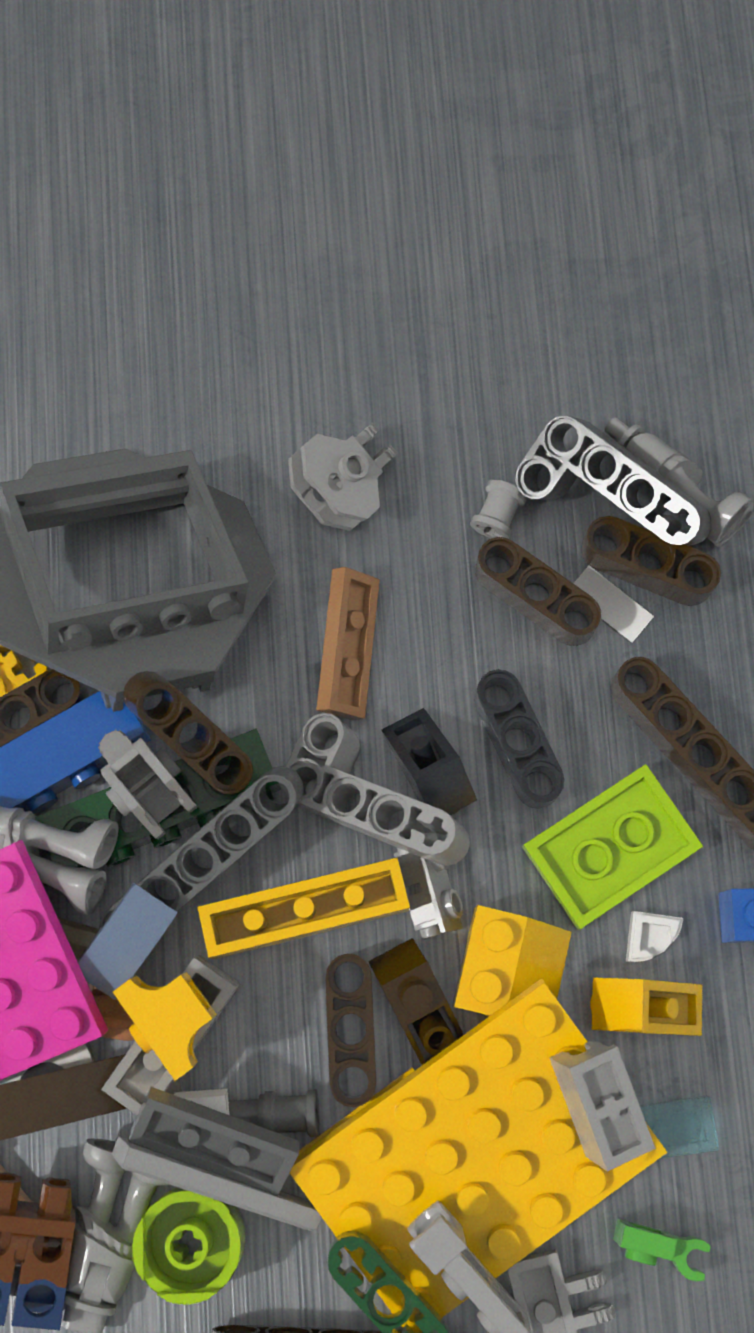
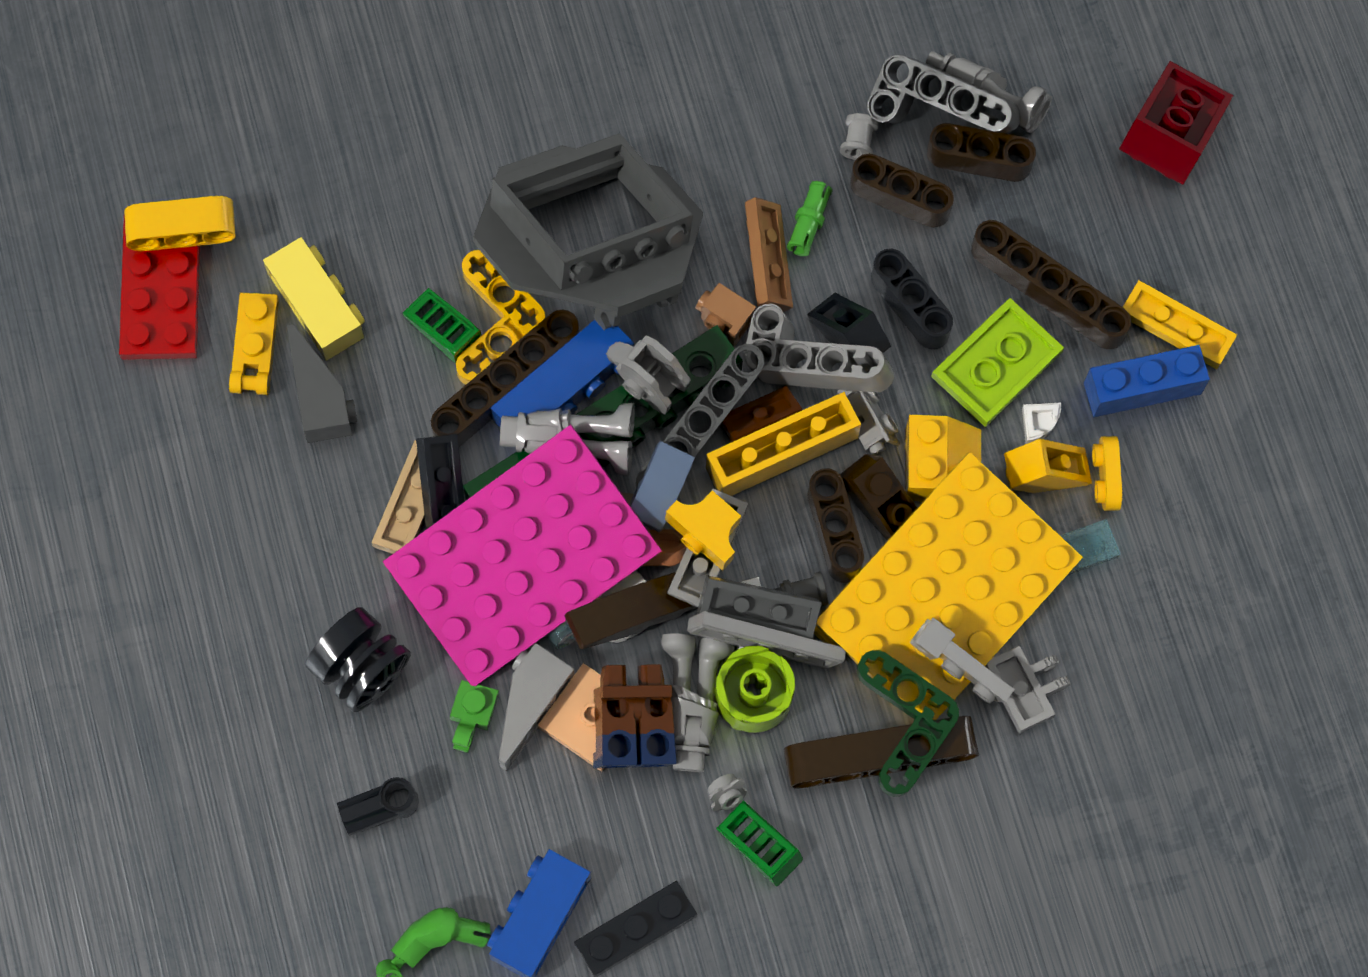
camera: 15 degrees left, 5 degrees down
dark brown beam [123,671,253,794] -> none
light grey hinge [288,423,398,531] -> none
light grey hinge [549,1041,656,1172] -> none
white sticker [573,565,654,643] -> none
bright green plate [613,1218,711,1281] -> none
none -> medium nougat brick [695,283,756,348]
none -> reddish brown plate [721,385,802,442]
none -> bright green pin [787,181,833,256]
none -> yellow plate [1092,436,1122,511]

